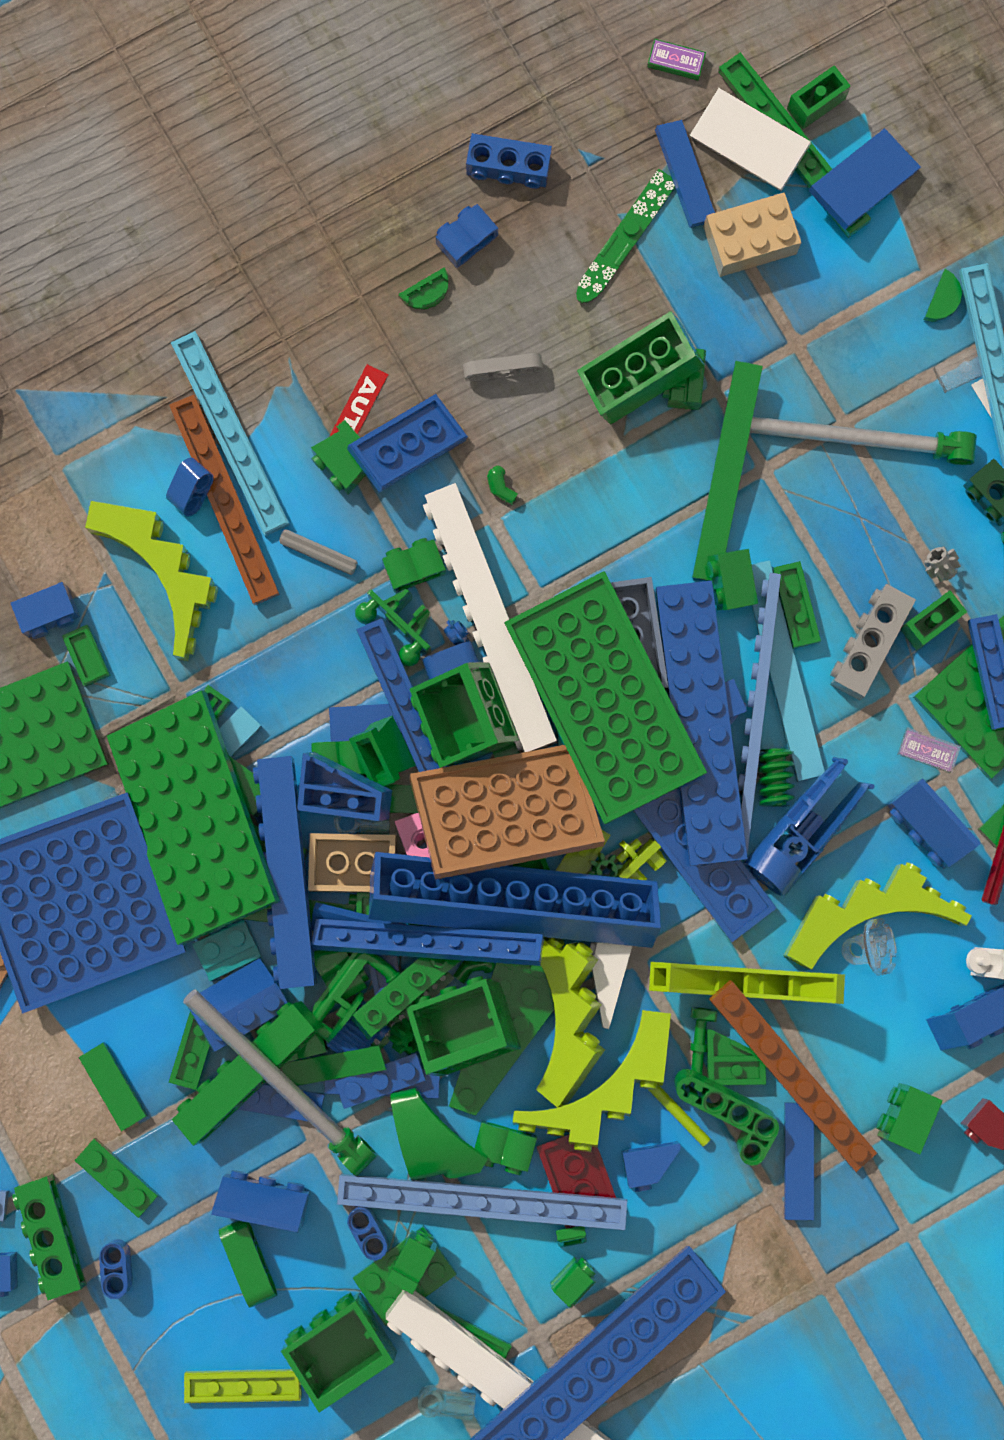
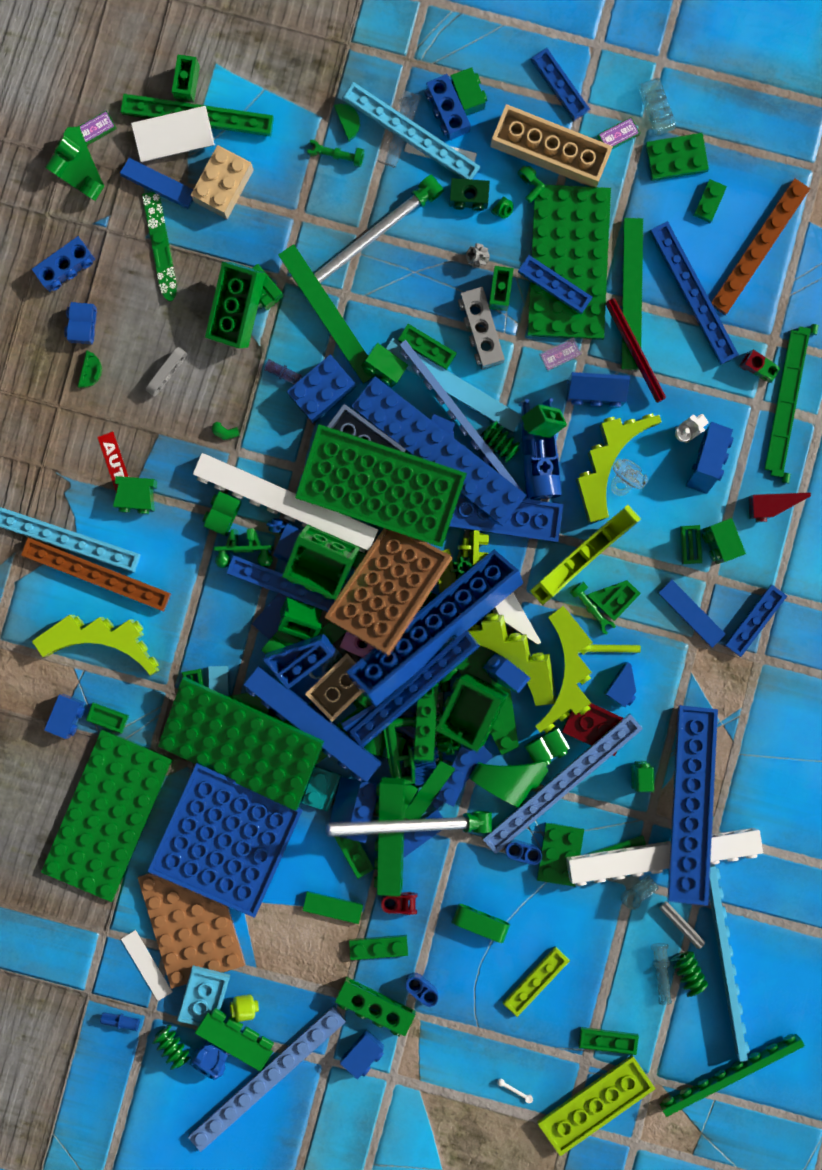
camera: 40 degrees left, 5 degrees up
blue beam [166,457,214,517] -> none
blue slope [211,1170,310,1233] -> none
light grey axle [279,529,358,575] -> none
green container [281,1292,397,1413] -> none
blue tile [347,394,468,493] -> none
green hips [387,1229,437,1295] -> none
green tile [556,1226,587,1248] -> none
green beam [674,1069,779,1166] -> none
dark orange plate [709,980,877,1172] -> none
blue tile [808,128,921,230] -> none
none -> green panel [45,126,105,201]
none -> clear purple axle [264,359,302,384]
none -> blue brick [287,354,356,424]
none -> green piece [307,140,365,167]
none -> dark red piece [381,892,418,915]
none -> blue slope [483,654,530,693]
none -> green brick [521,404,568,438]
none -> green tile [680,525,702,565]
none -> blue plate [724,585,787,657]

